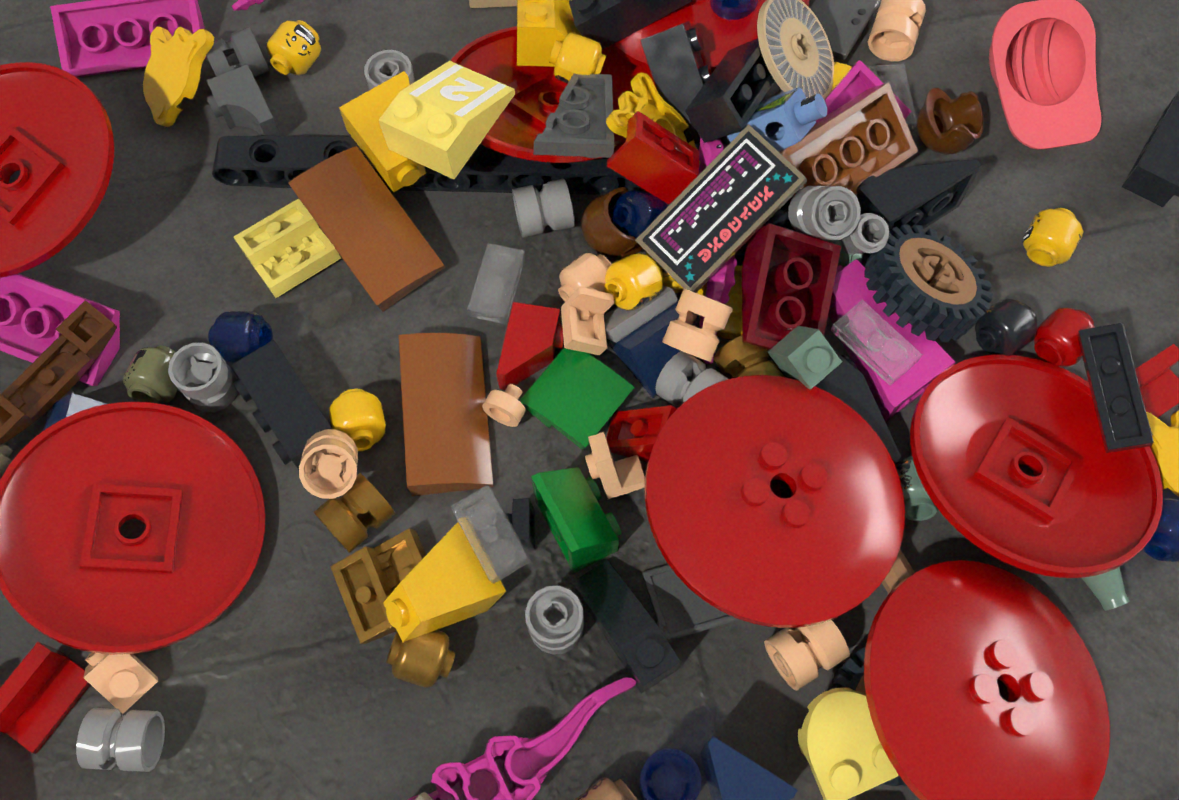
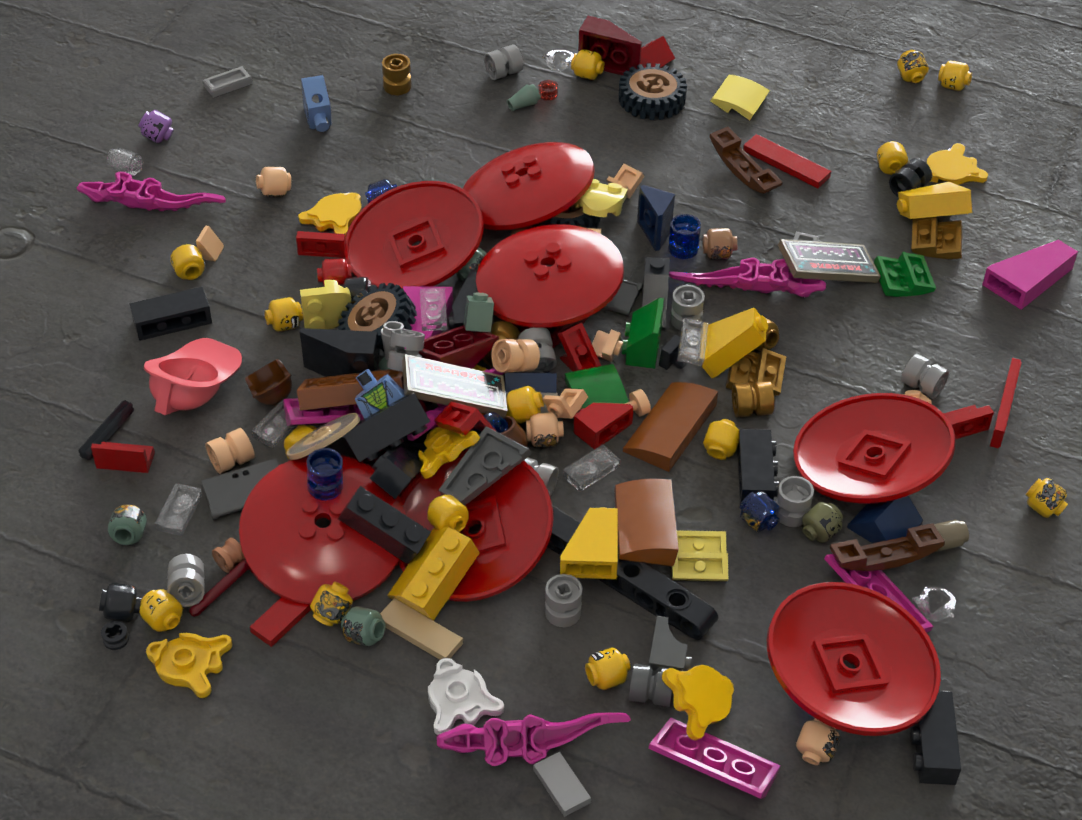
camera: 145 degrees left, 20 degrees down
light nougat wheel [299,429,358,499] -> none
light yellow slope [378,61,515,180] -> none
black plate [1077,322,1154,453] -> none
none -> light yellow slope [300,280,351,329]

